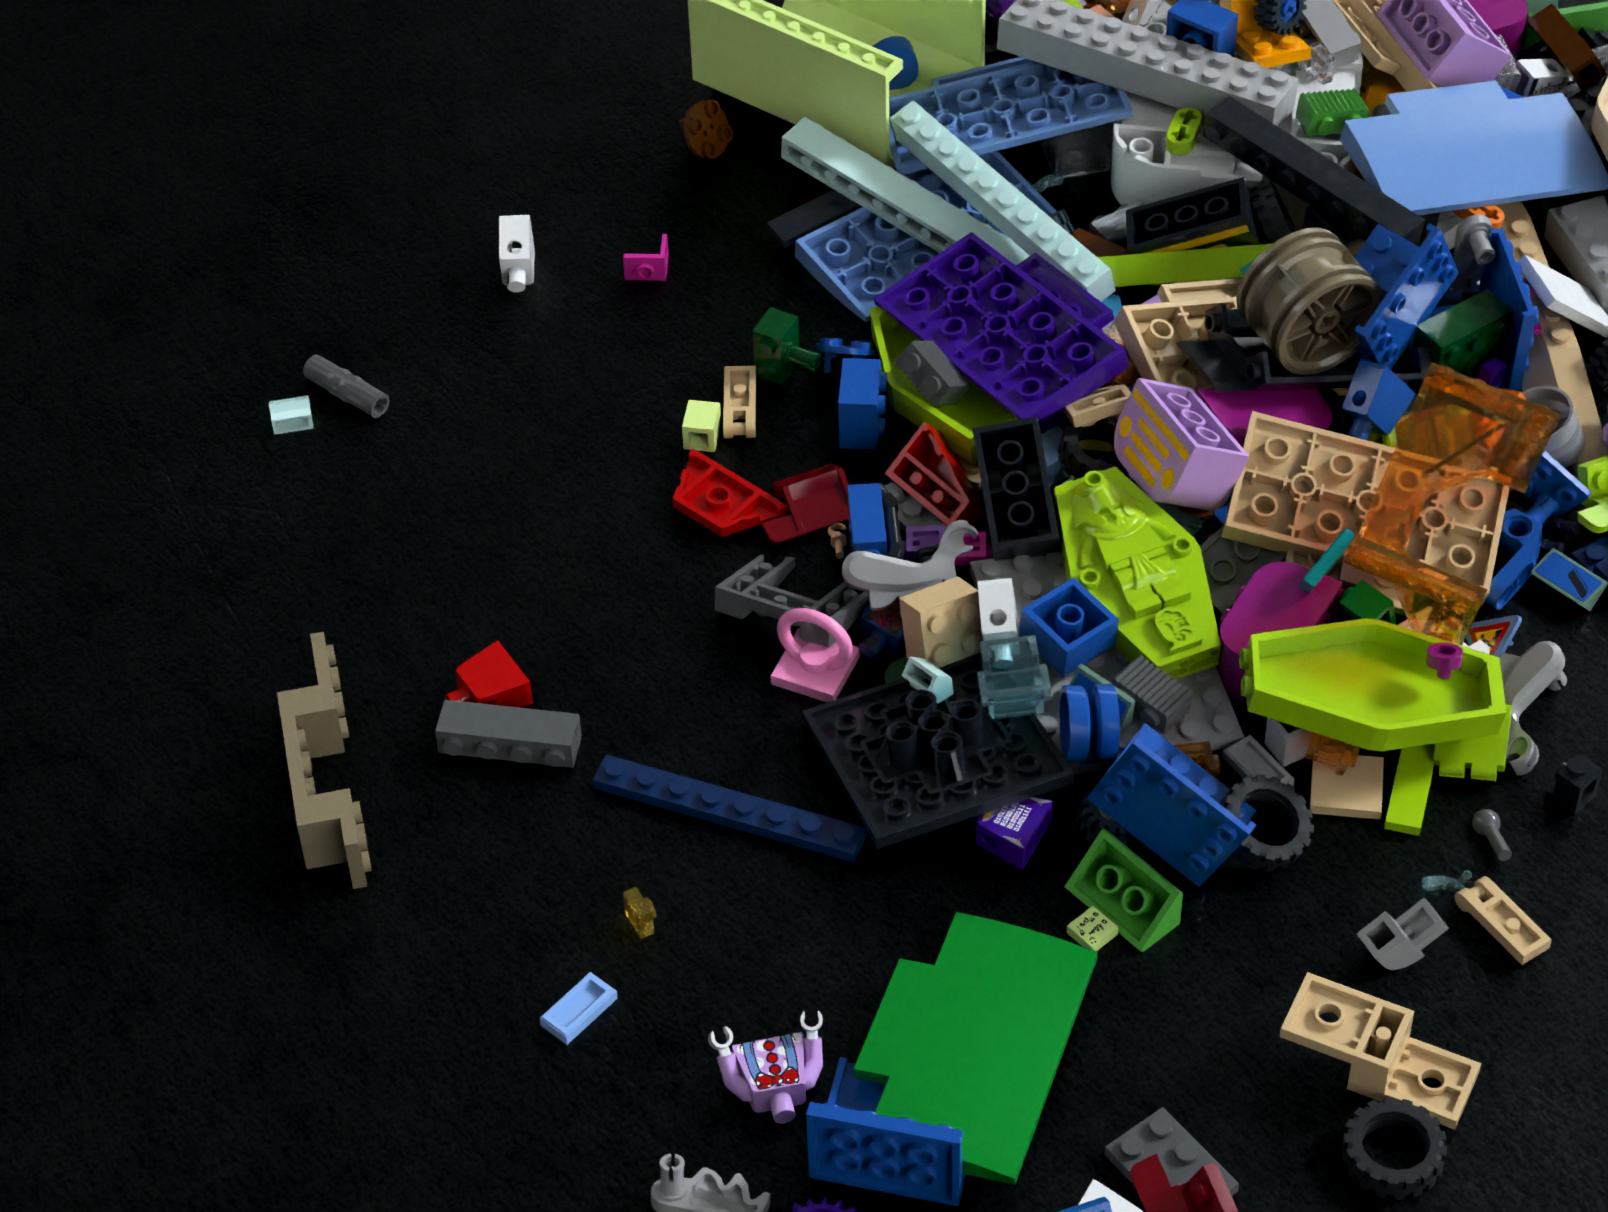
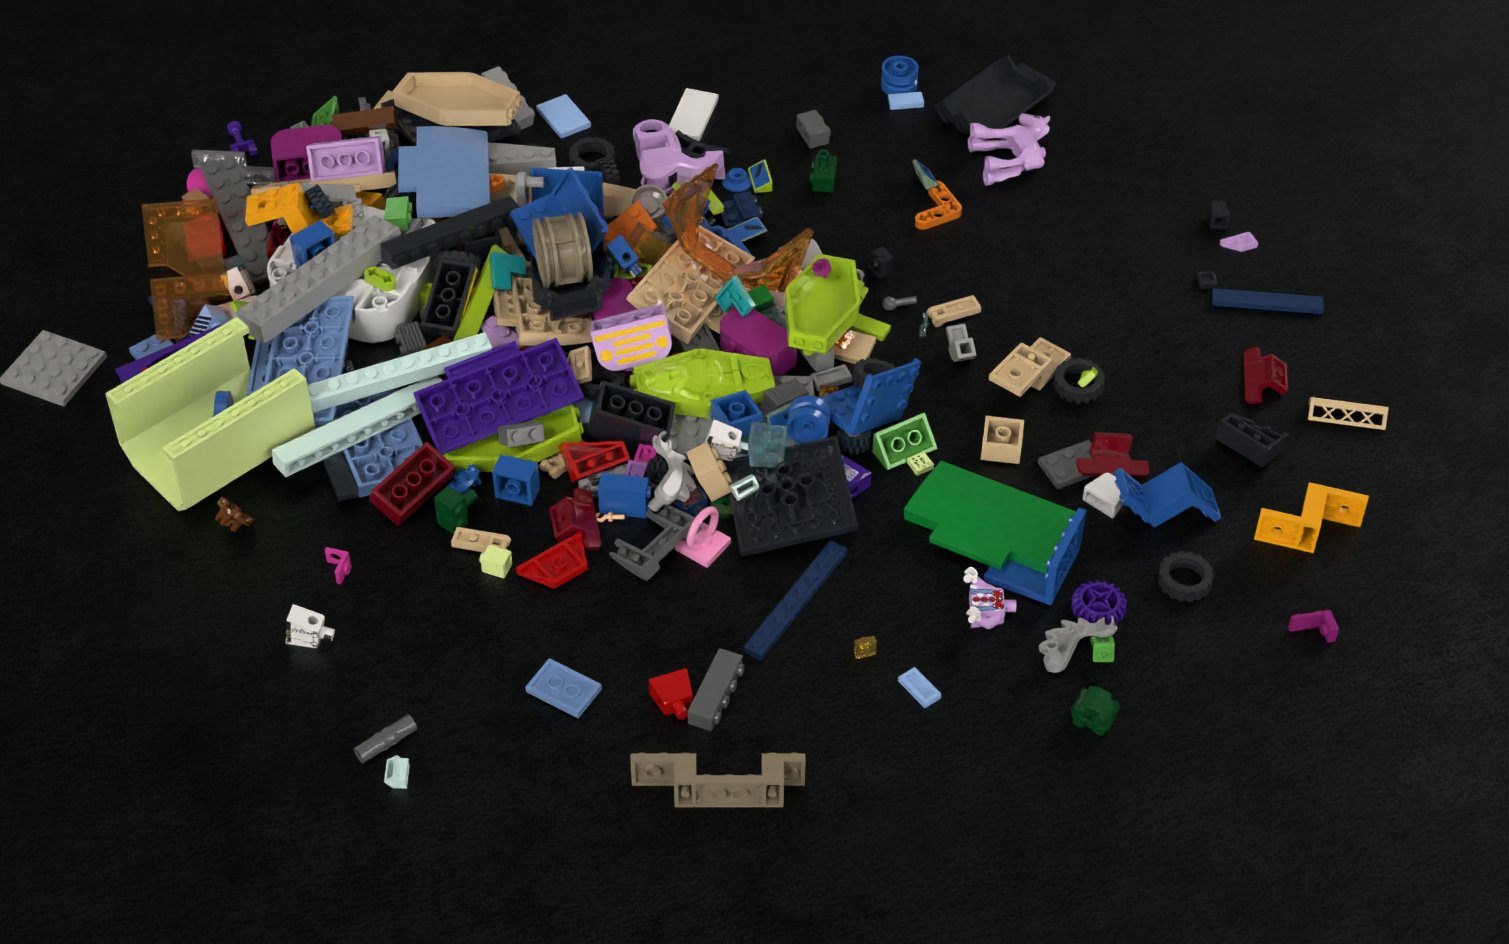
camera: 80 degrees left, 0 degrees up
none -> dark red brick [370,441,455,526]
none -> medium blue plate [526,658,602,719]
none -> tan brick [981,416,1024,464]
none -> lime tile [1078,367,1098,387]

